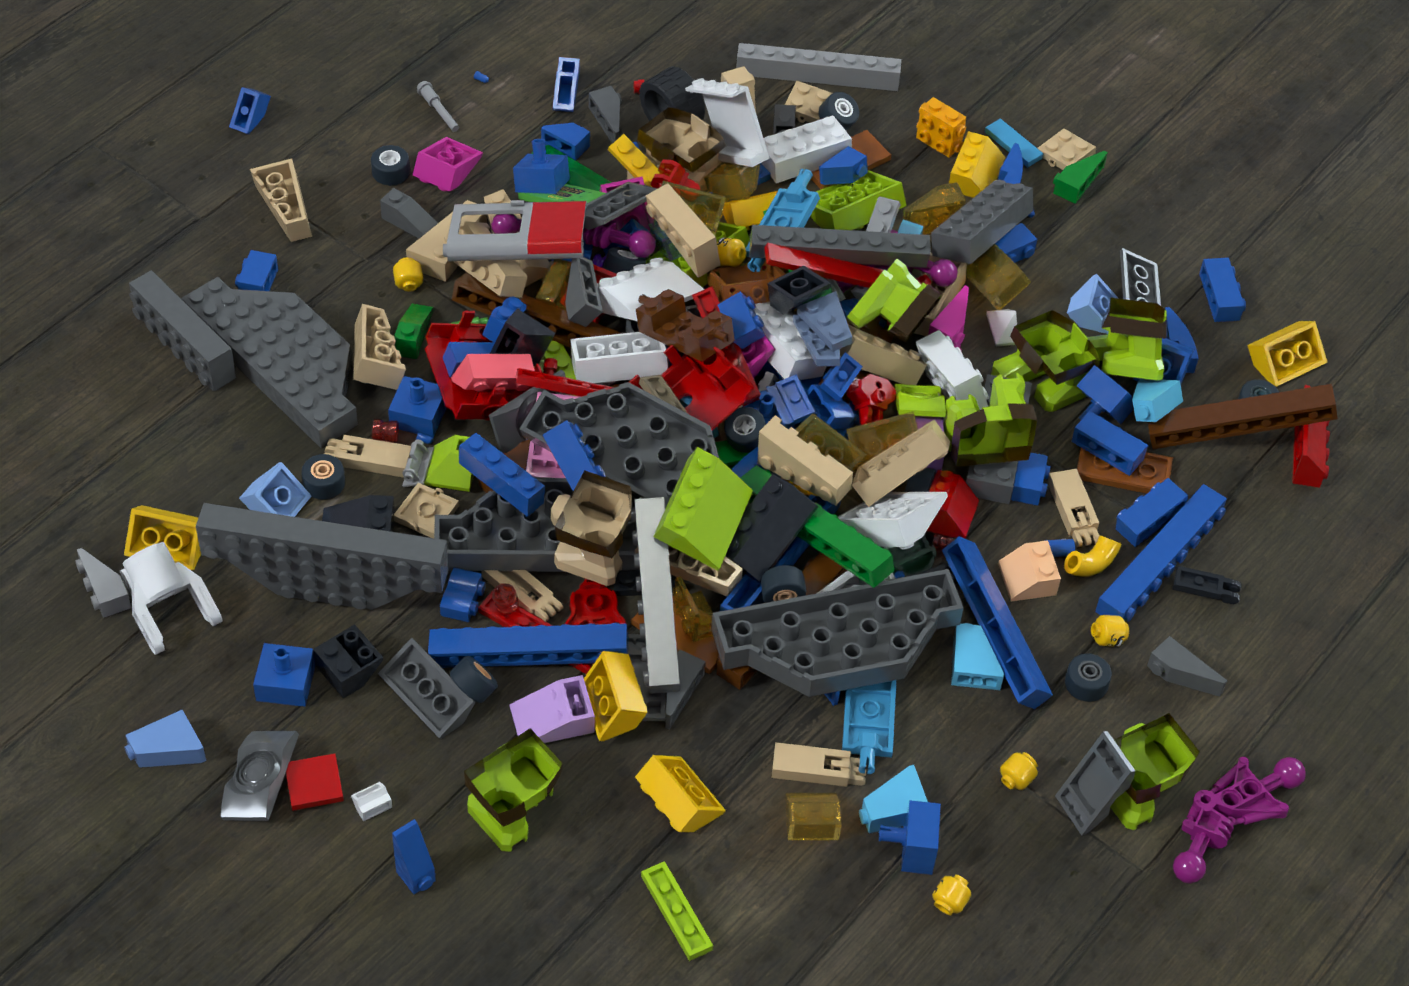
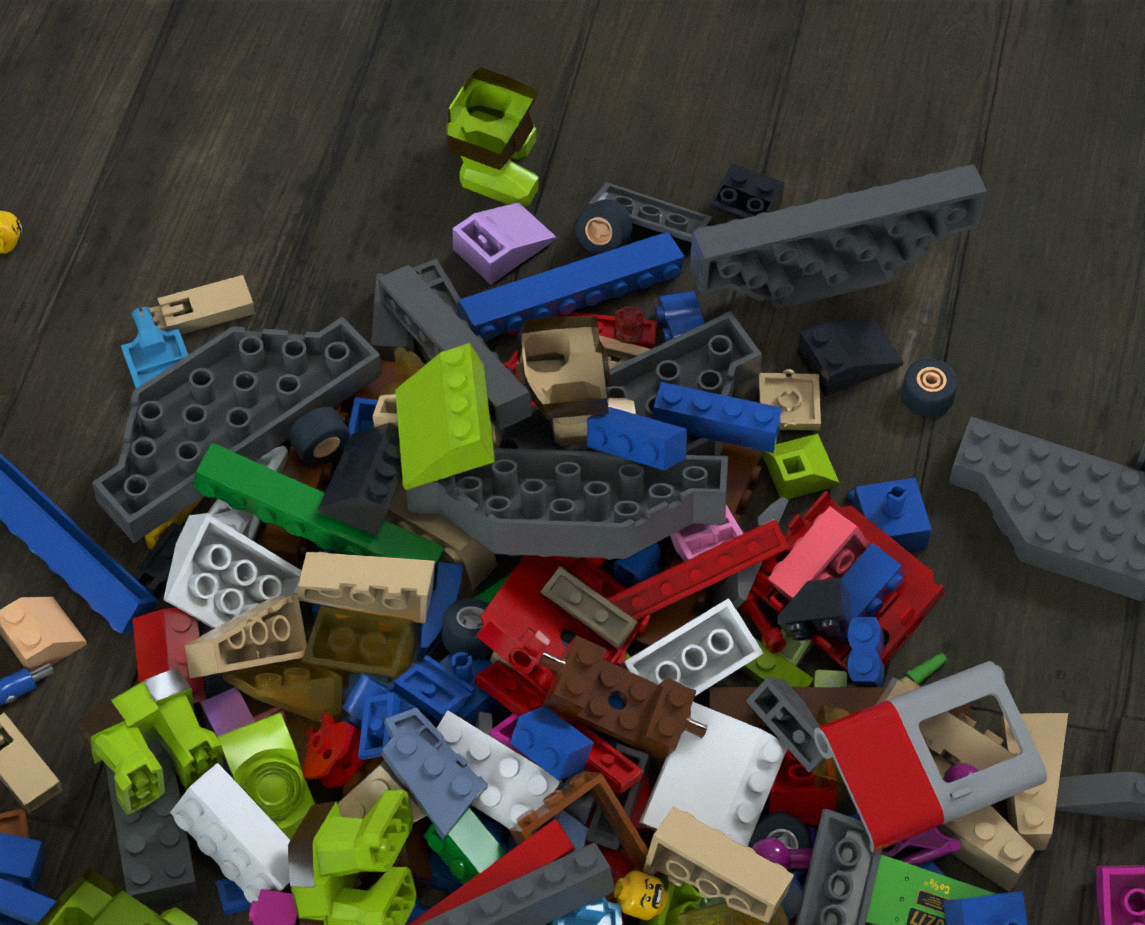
camera: 155 degrees right, 5 degrees up
light grey slope [75,548,131,618] -> none
white piece [120,542,222,655] -> none
yellow slope [124,505,201,570] -> none
medium blue slope [124,710,206,767] -> none
dark grey slope [221,731,299,821] -> none
light blue slope [239,462,311,517] -> none
blue brick [253,643,315,707] -> none
red tile [286,754,344,811] -> none
tan hinge [324,435,411,477] -> none
white piece [351,782,392,821] -> none
tan wedge [354,304,406,390] -> none
clear red wheel [372,419,399,443] -> none
blue slope [392,819,436,894] -> none
yellow head [393,257,423,292] -> none
green slope [394,303,434,359] -> none
light grey hinge [402,439,435,487] -> none
yellow slope [584,651,647,741] -> none
yellow slope [635,755,726,832] -> none
lime plate [641,861,713,961] -> none
black slope [767,266,831,315] -> none
clear yellow slope [785,793,842,840] -> none
medium azure slope [859,765,928,833] -> none
blue brick [879,800,941,875] -> none
medium azure slope [951,623,1004,690] -> none
blue brick [1011,453,1051,505] -> none

